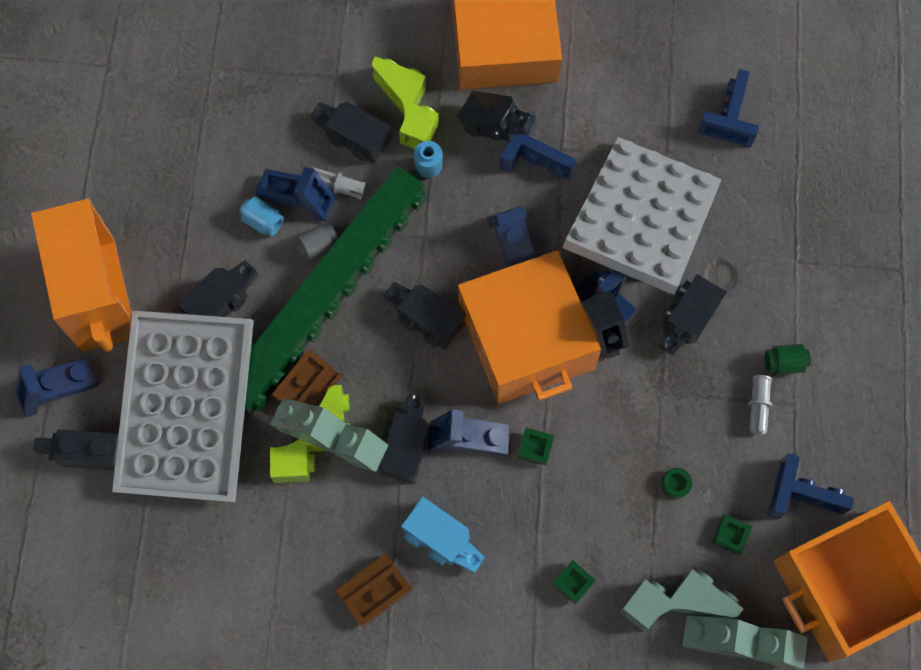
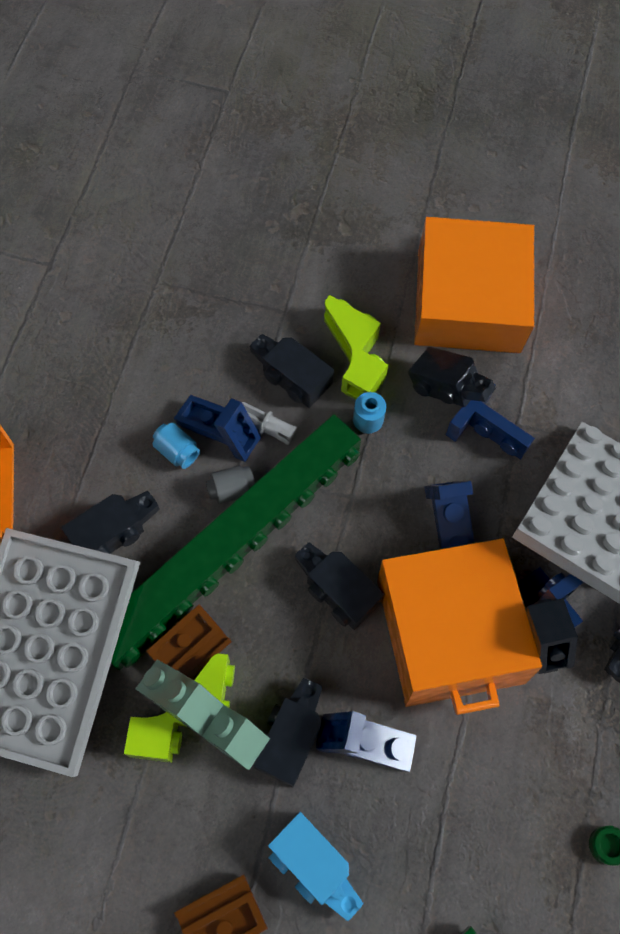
camera: 10 degrees right, 5 degrees down
dark green plate [517,427,555,466] -> none

